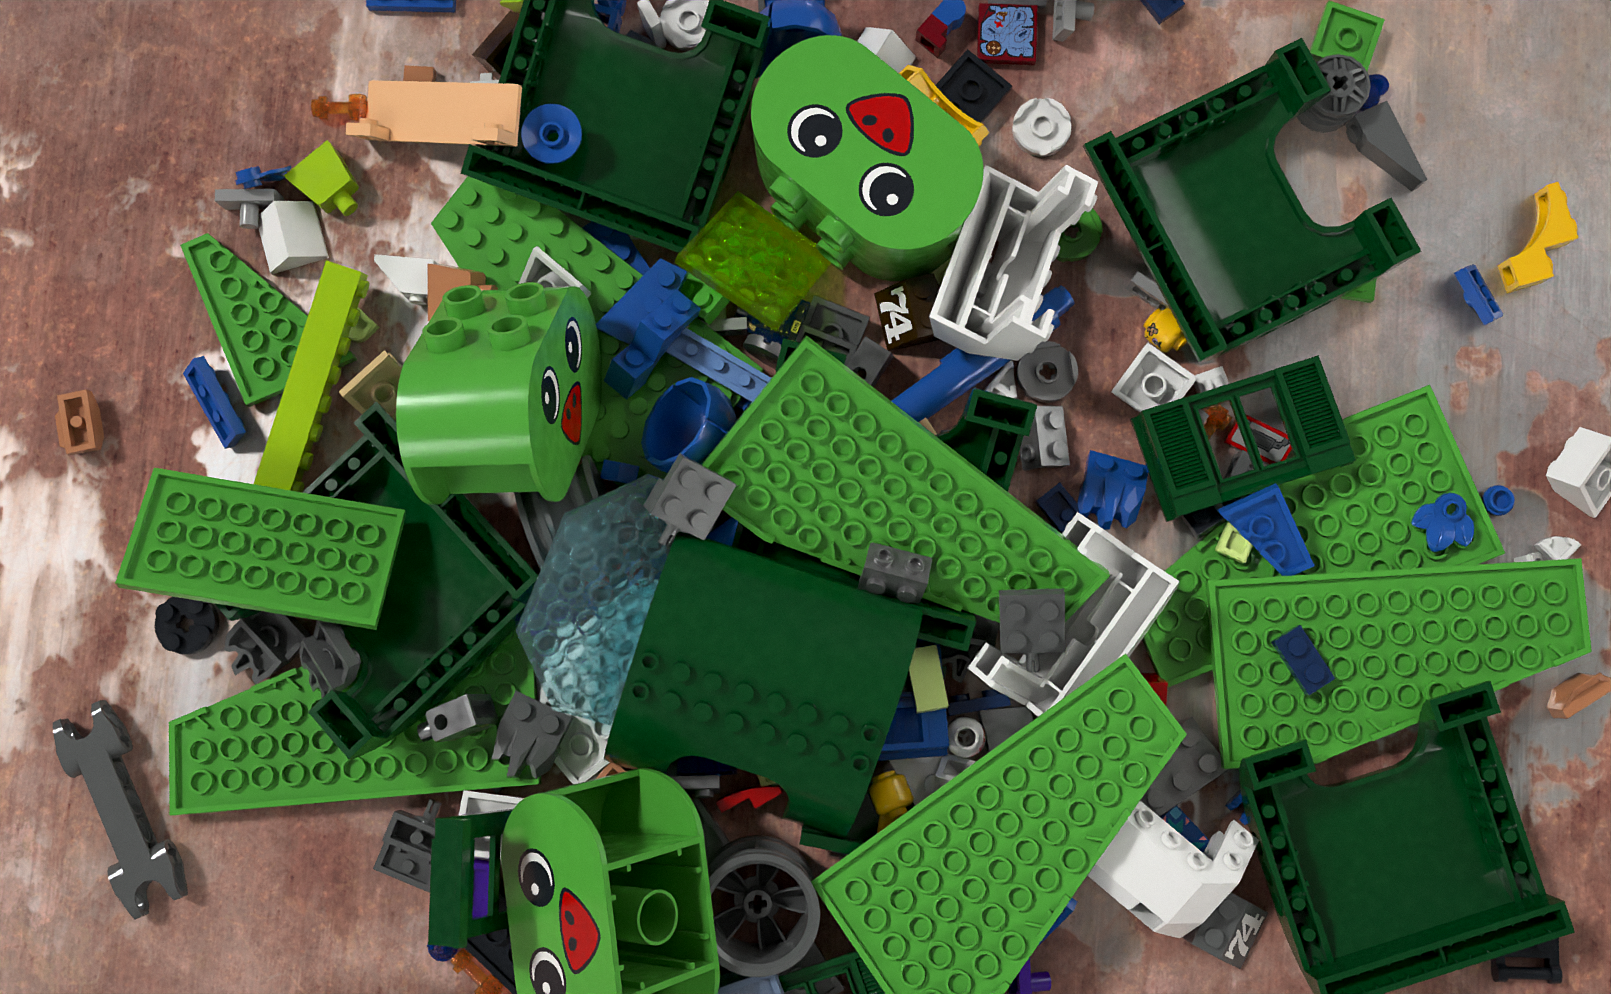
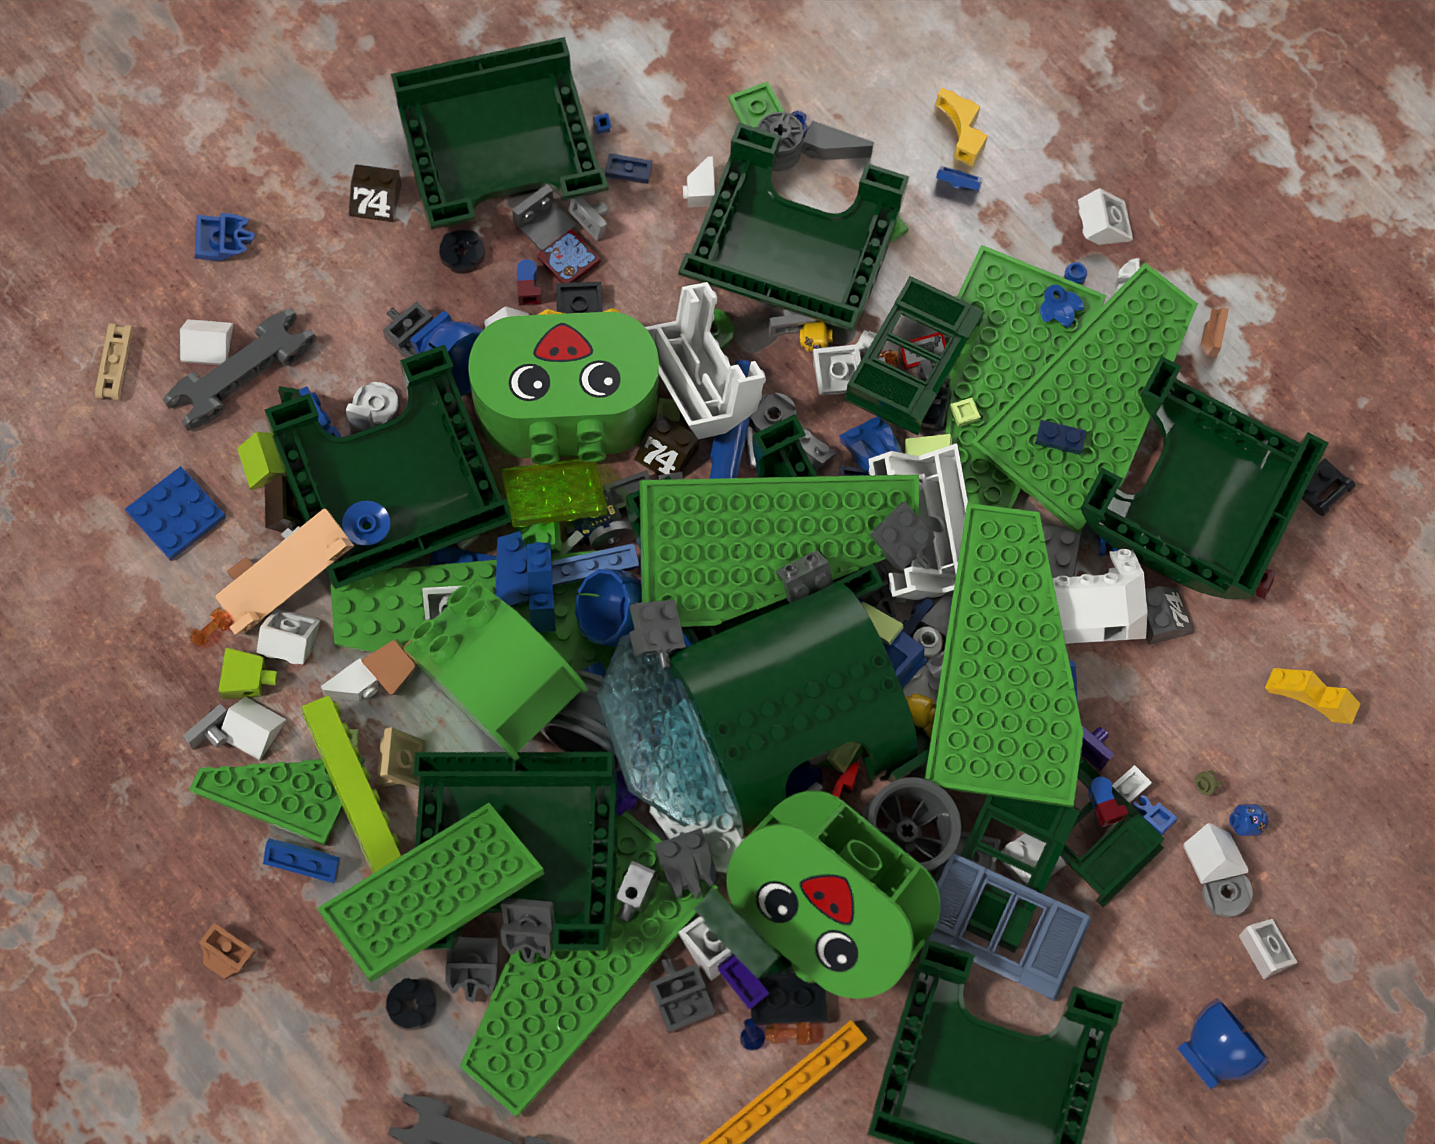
camera: 55 degrees left, 15 degrees down
blue plate [235,165,291,189] -> none
white tile [1012,98,1071,157] -> none
blue wing [1218,483,1315,576] -> none
none -> white slope [257,609,321,664]
none -> white slope [683,156,715,207]
none -> yellowish green tile [905,434,952,456]

